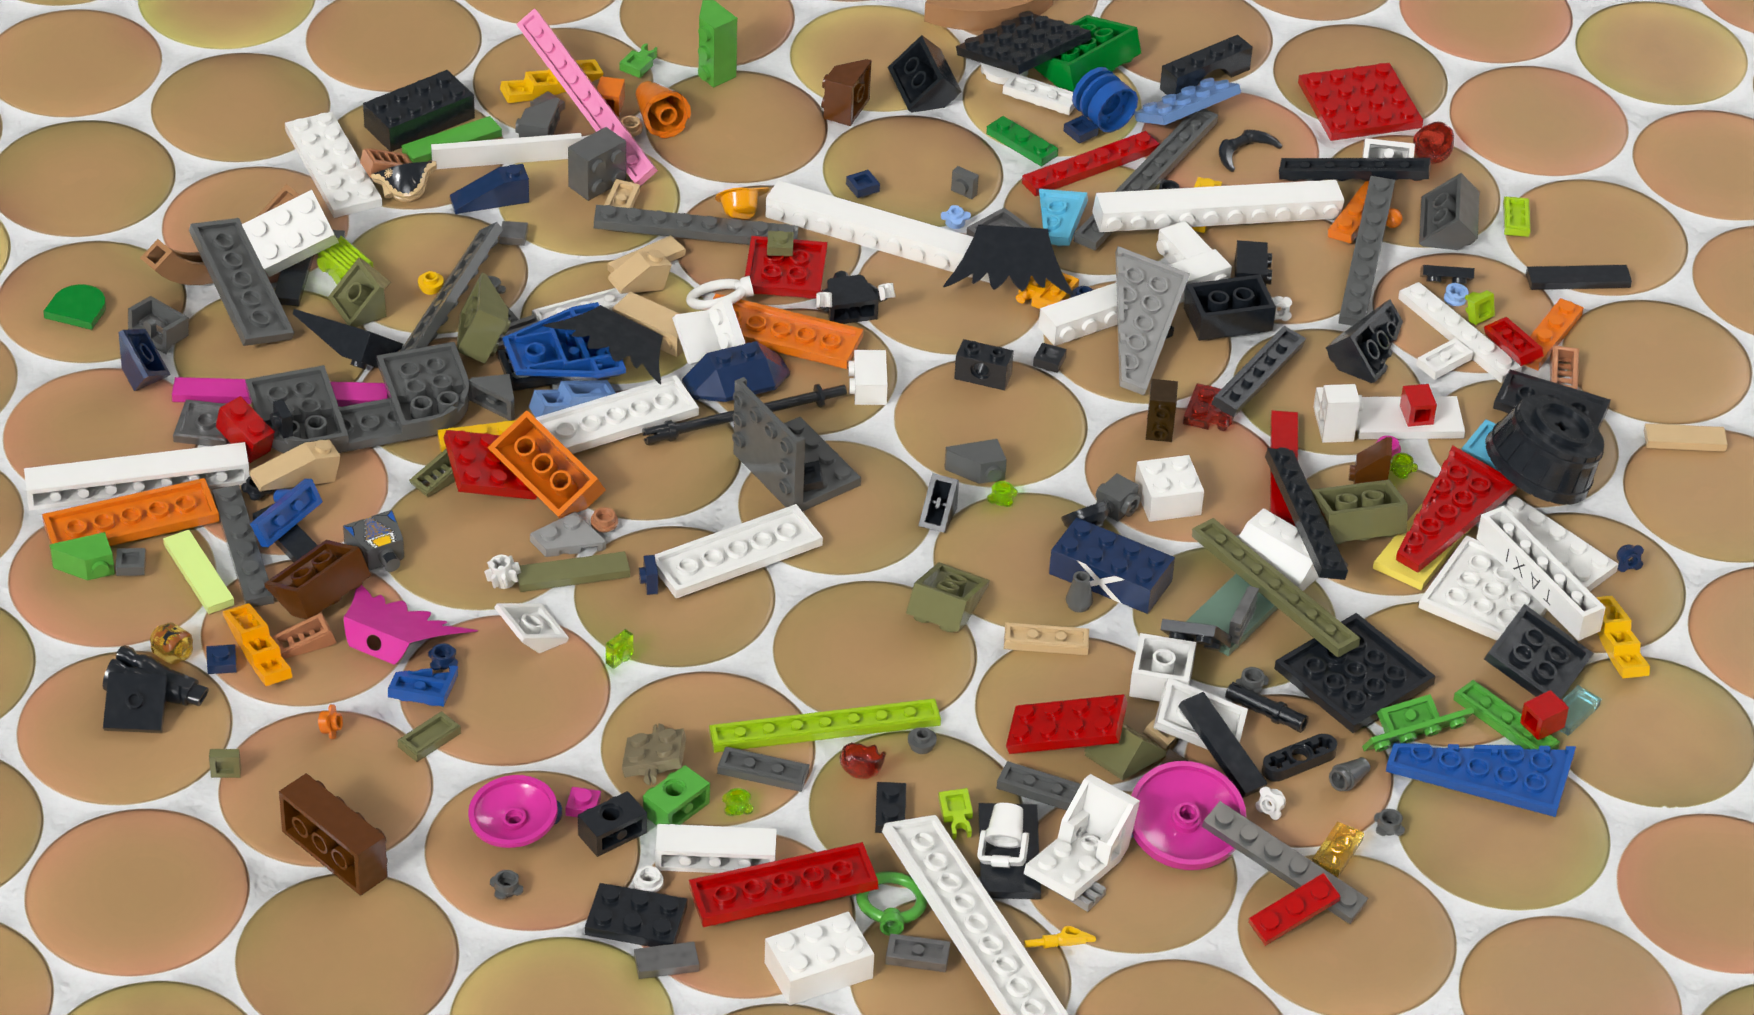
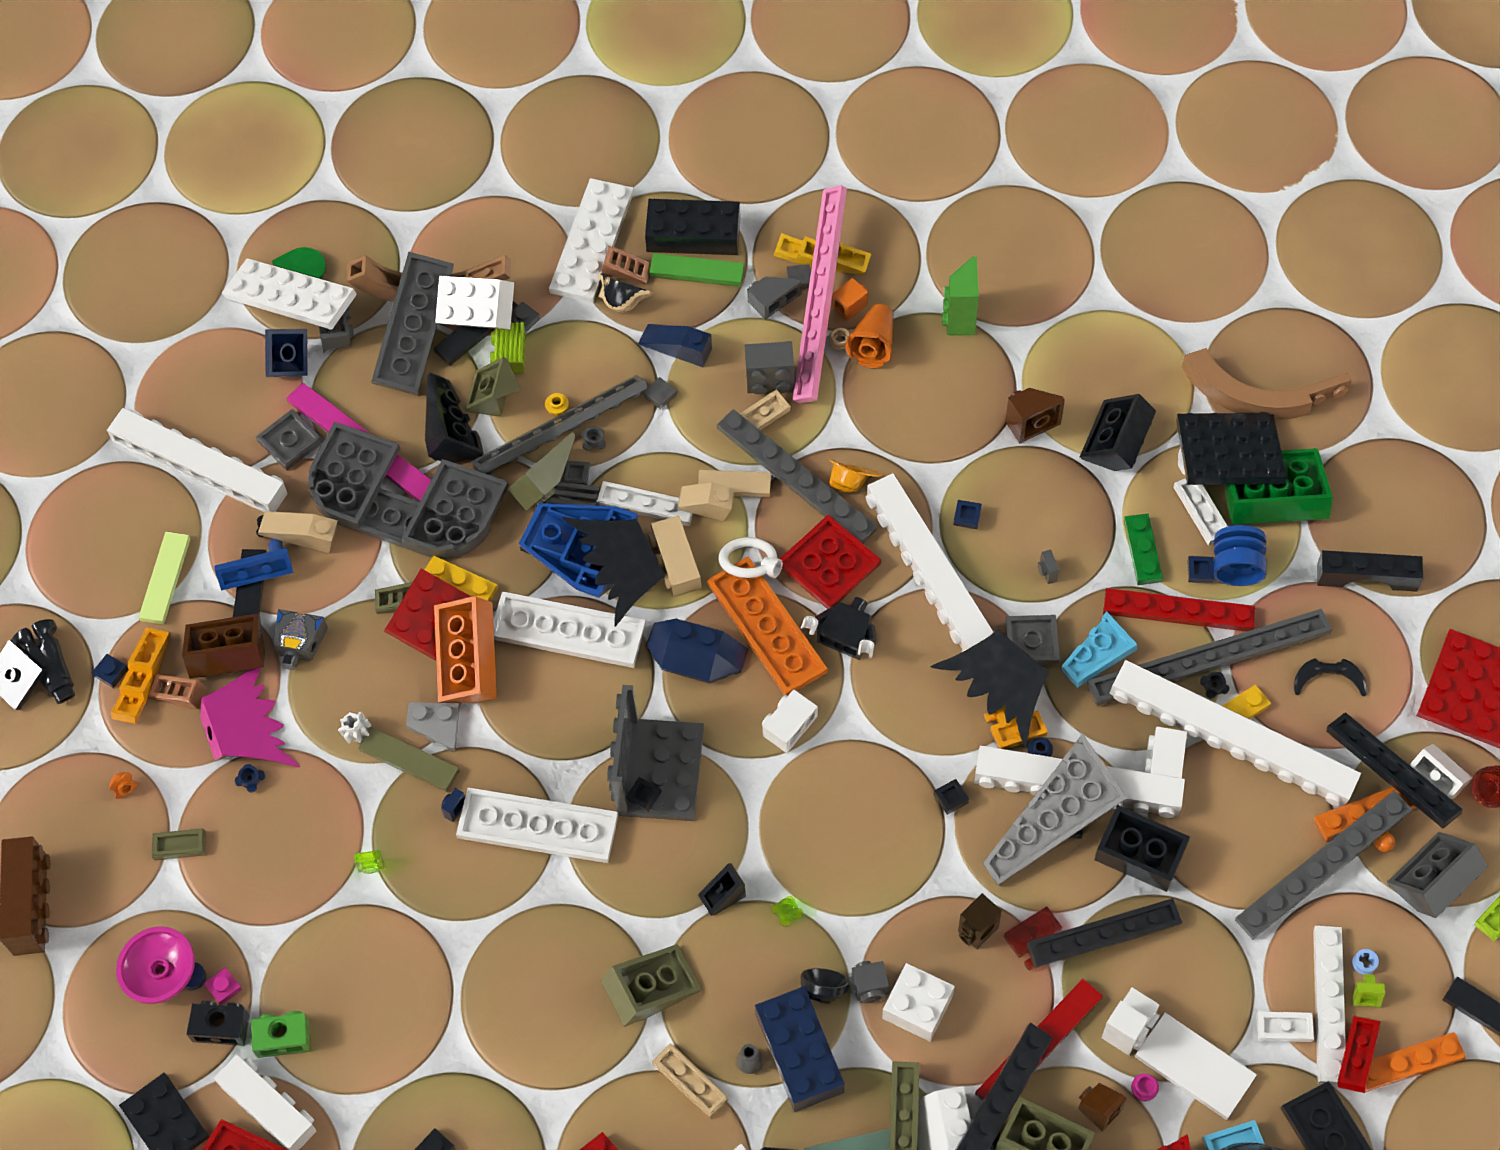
camera: 45 degrees right, 20 degrees up
orange plate [42,478,219,546] -> none
bright green slope [50,532,115,581] -> none
dark grey plate [115,548,146,576] -> none
clear yellow head [150,623,193,665] -> none
olive plate [209,749,241,778] -> none
dark grey plate [212,485,274,607] -> none
red brick [216,396,275,463] -> none
black plate [270,399,294,439] -> none
blue wing [388,666,458,707] -> none
white tile [431,133,582,169] -> none
dark grey slope [469,374,515,421] -> none
dark grey plate [490,870,523,900] -> none
white slope [495,603,569,653] -> none
medium blue slope [529,380,616,417] -> none
nougat plate [591,507,618,532] -> none
bright green plate [620,43,657,78] -> none
dark tan plate [622,723,686,785] -> none
white plate [634,866,664,893] -> none
black bar [642,384,847,445] -> none
white bracket [672,298,745,365] -> none
lime tile [709,698,941,753] -> none
dark grey tile [717,747,810,792] -> none
clear neon green plate [722,788,753,816] -> none
olive plate [767,231,794,256] -> none
clear red hair [840,742,886,780] -> none
dark grey plate [908,727,937,754] -> none
light blue plate [941,205,971,229] -> none
dark grey slope [944,439,1007,484] -> none
black brick [954,339,1014,391] -> none
medium blue plate [1134,78,1241,125] -> none
black brick [1234,240,1272,285] -> none
white plate [1271,296,1292,321] -> none
black wedge [1325,299,1403,383] -> none
clear neon green plate [1389,453,1418,479] -> none
red brick [1400,384,1437,427] -> none
black plate [1420,265,1475,284] -> none
nougat slope [1550,345,1579,390] -> none
none -> white plate [222,258,357,330]

